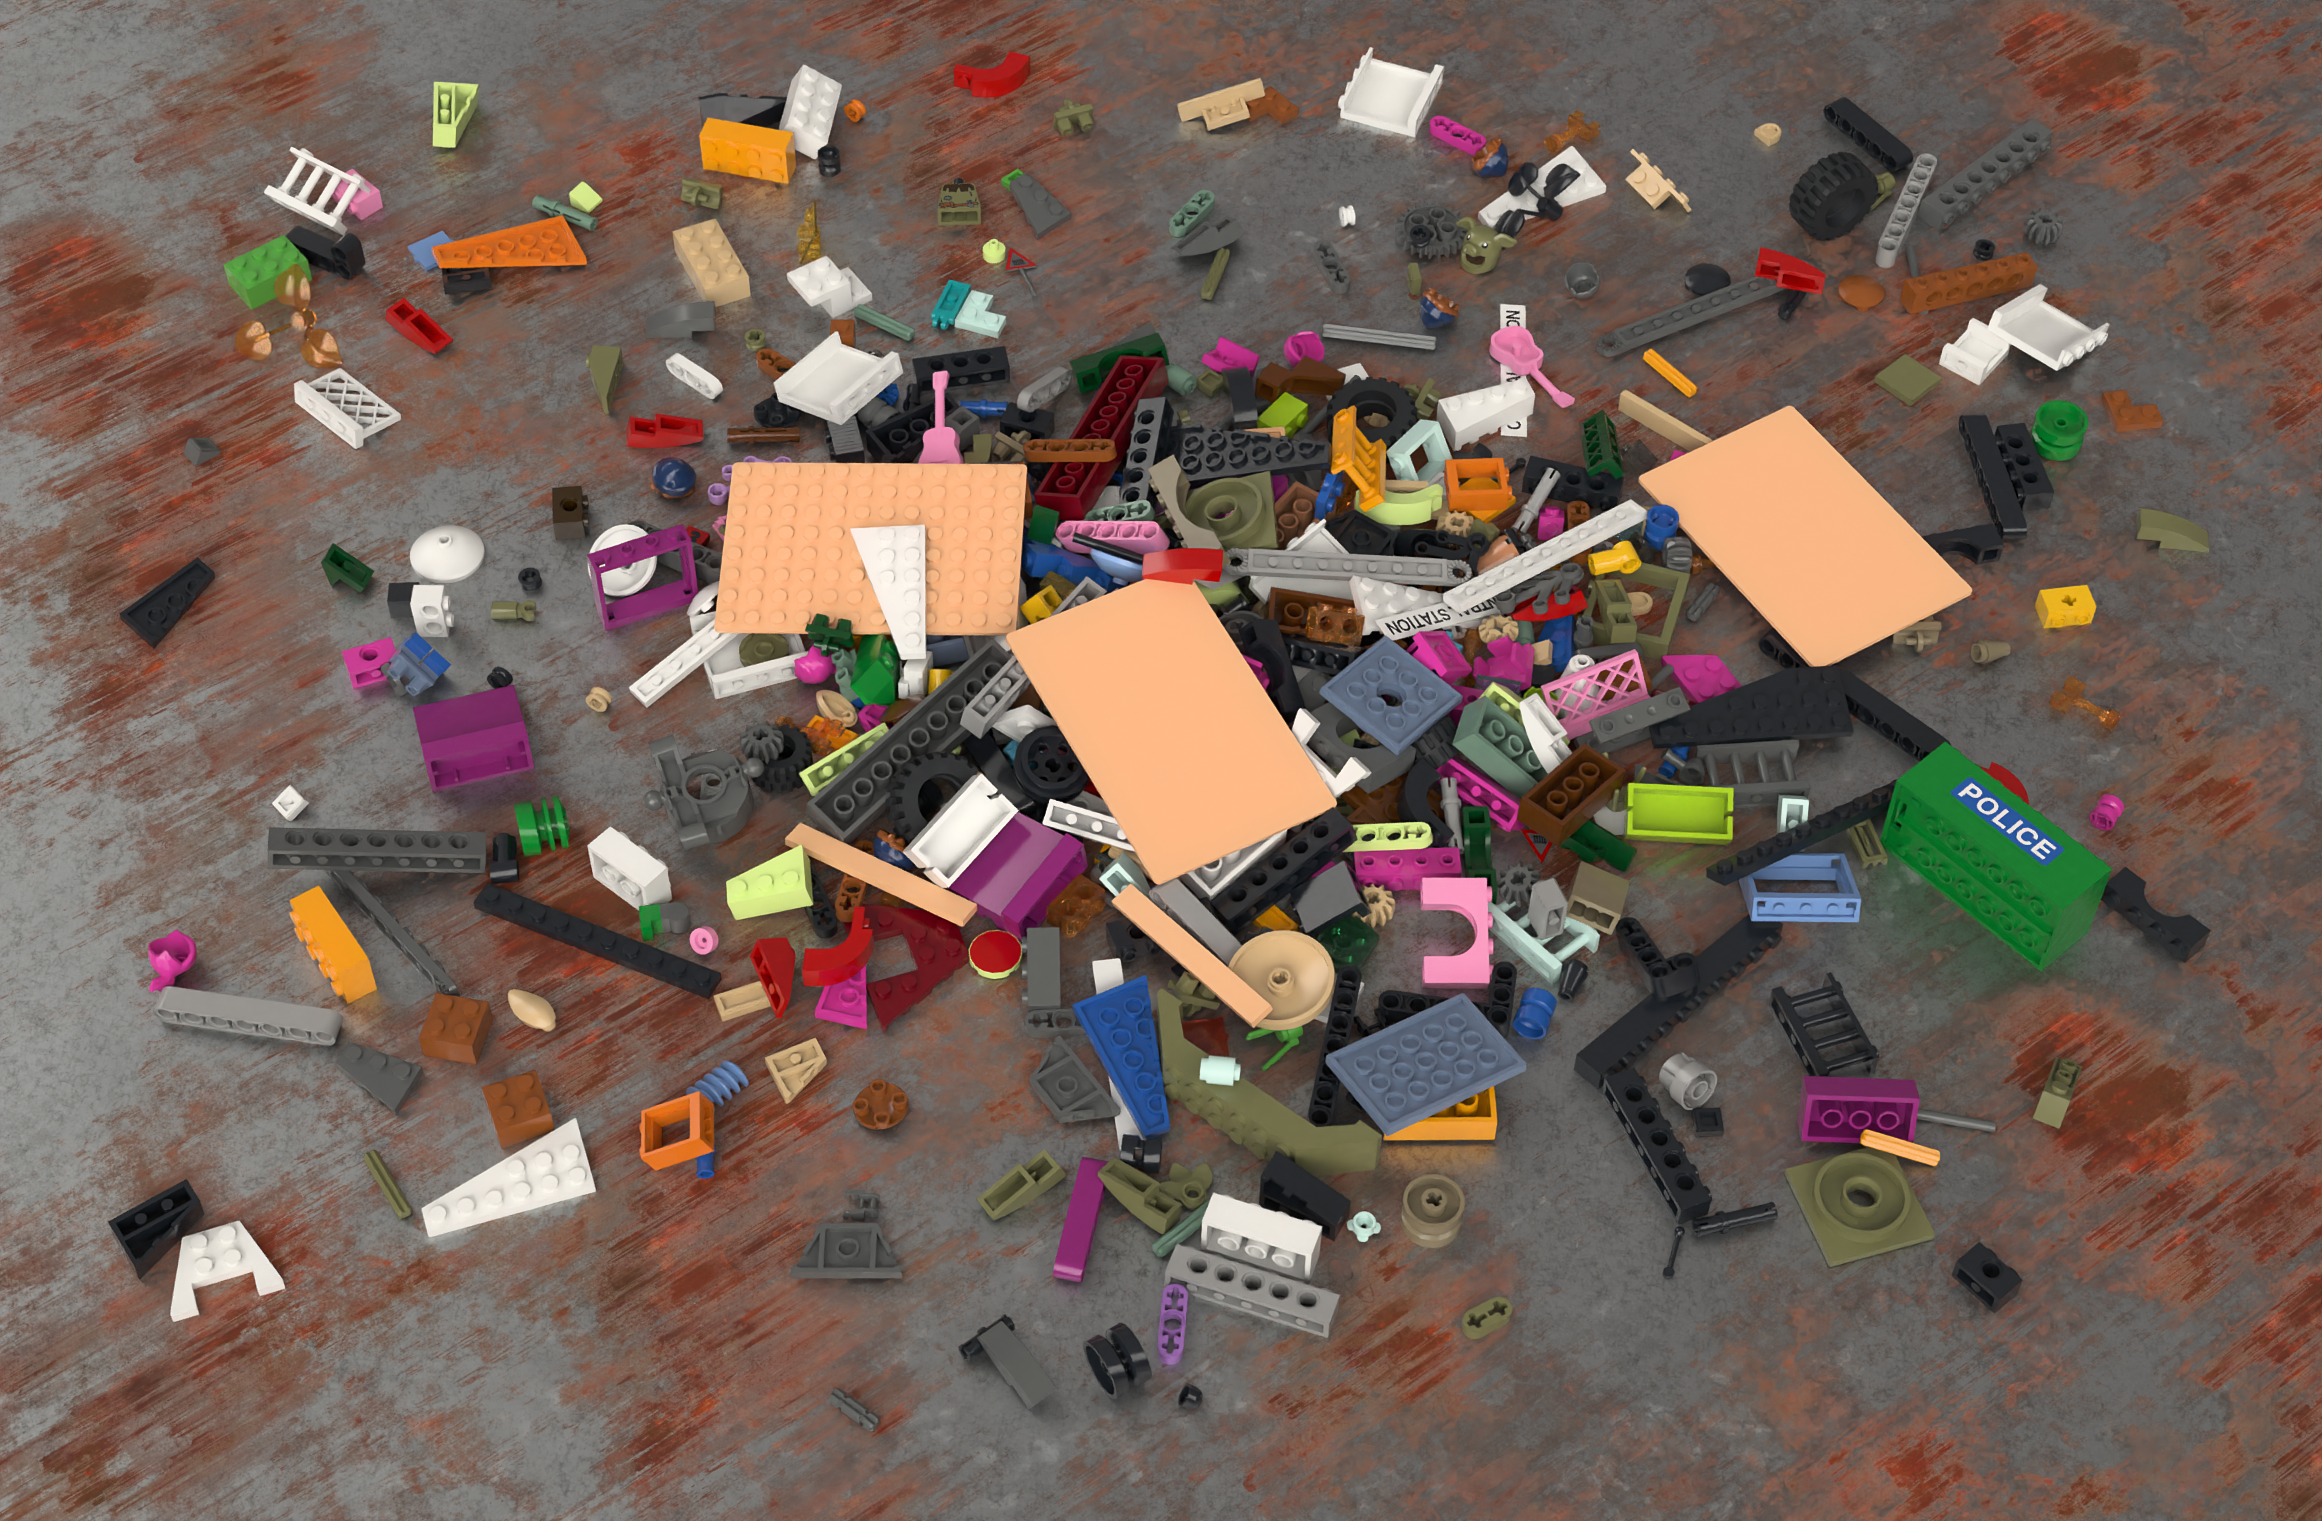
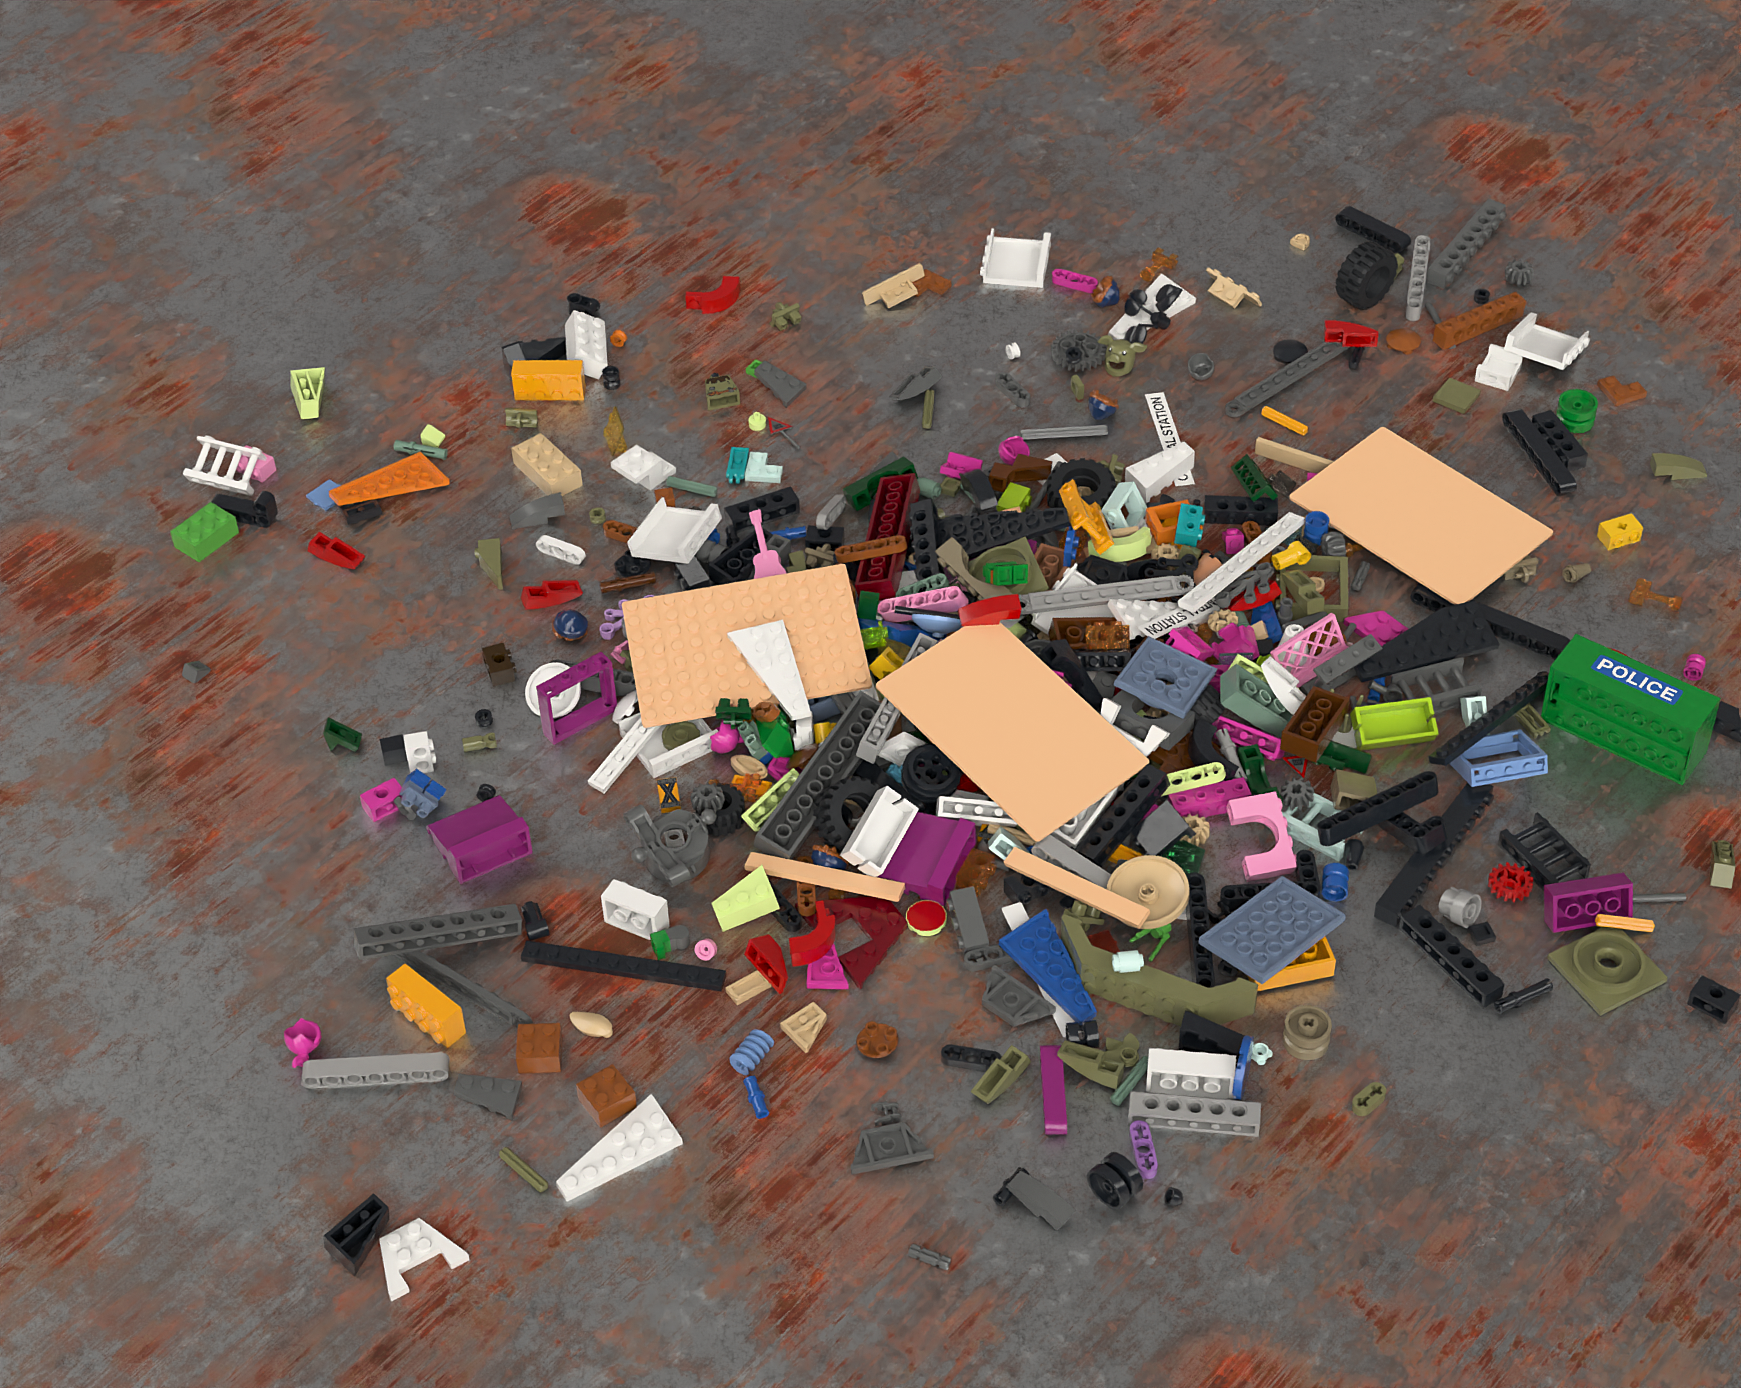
camera: 10 degrees left, 5 degrees down
black wing [120,557,215,649] -> none
clear orange plant [235,263,343,368] -> none
white tile [272,785,309,822] -> none
white fence [294,368,401,449] -> none
white dish [410,525,485,584] -> none
green wheel [514,795,570,857] -> none
tan bush [586,687,612,712] -> none
orange window [639,1091,714,1171] -> none
sand green beam [1169,190,1215,237] -> none
bright pink piece [1489,326,1575,408] -> none
light grey pin [1511,468,1561,536] -> none
light grey brick [1527,878,1569,940] -> none
black hinge [1663,1226,1685,1279] -> none
black arch [1921,523,2004,565] -> none
none -> black piece [567,293,600,317]
none -> tile [657,777,681,813]
none -> dark orange beam [752,702,780,722]
none -> clear neon green bracket [860,620,889,649]
none -> black beam [941,1044,1002,1072]
none -> green hips [983,561,1028,586]
none -> teal brick [1174,503,1205,547]
none -> blue tile [1232,1035,1254,1100]
none -> black beam [1317,771,1439,846]
none -> red gear [1488,862,1533,902]

